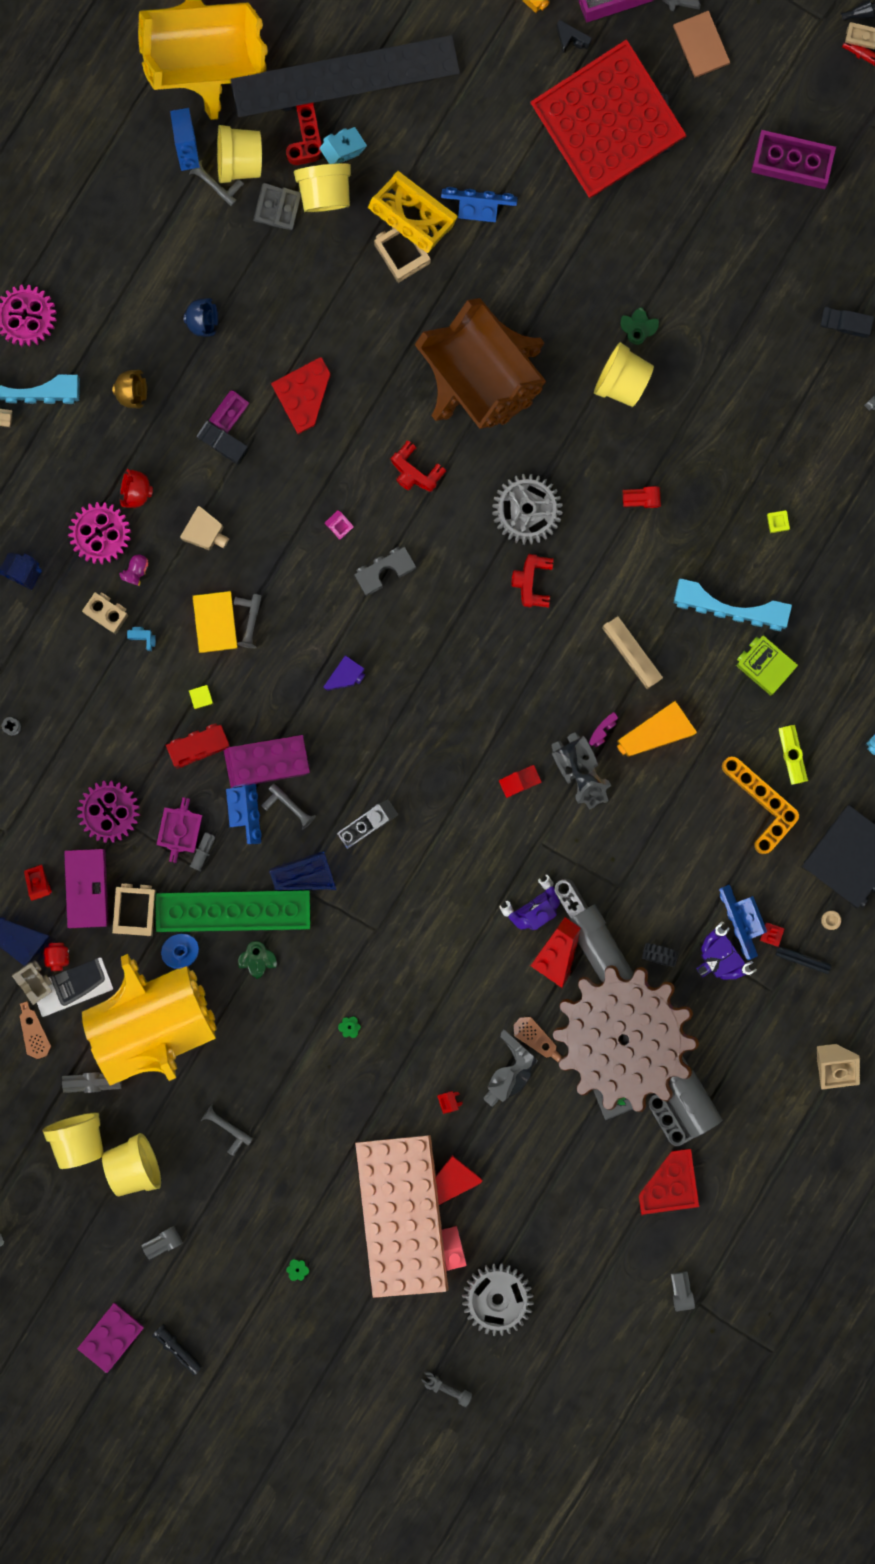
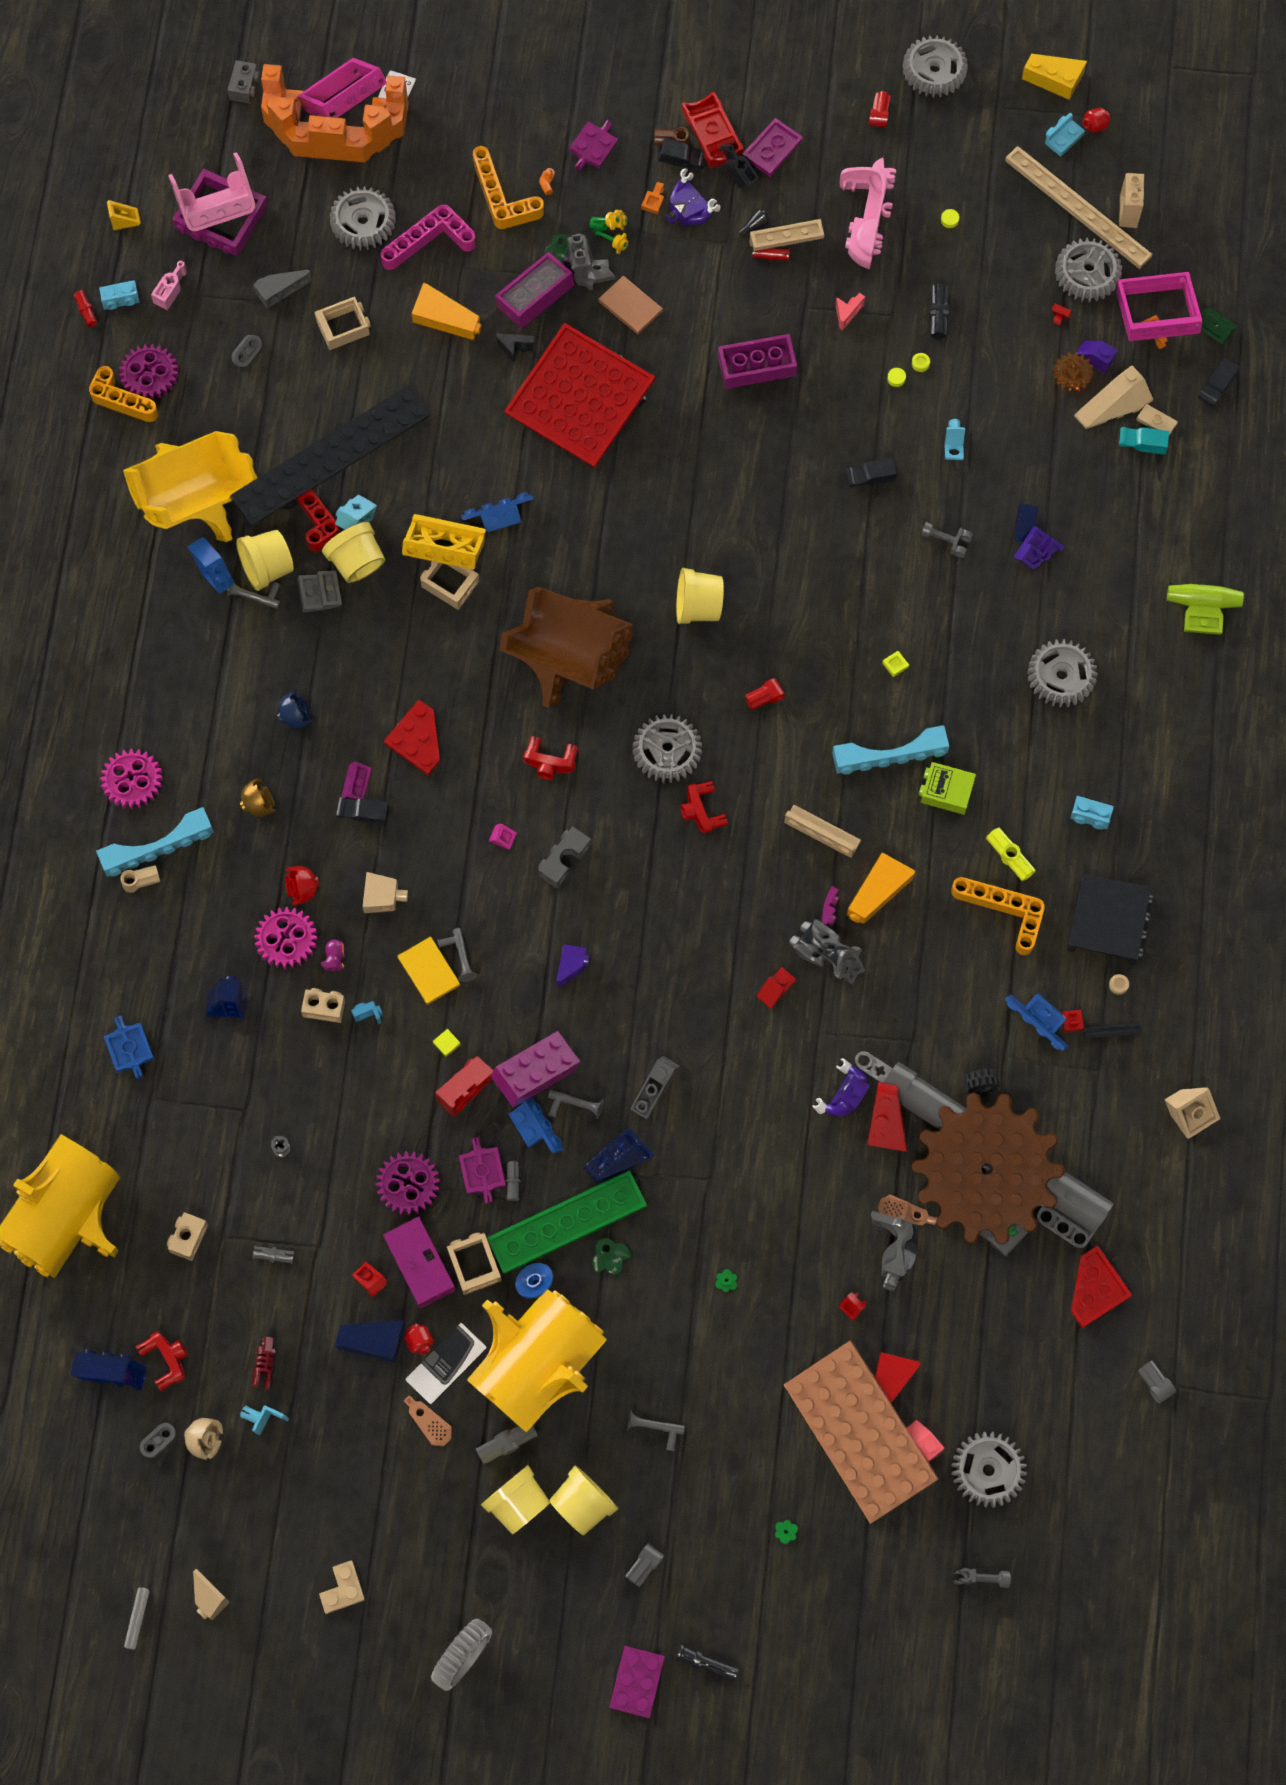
camera: 25 degrees left, 15 degrees down
dark tan cylinder [12,960,52,1005] -> none
dark green plate [621,307,659,345] -> none
dark purple torso [696,922,756,980] -> none

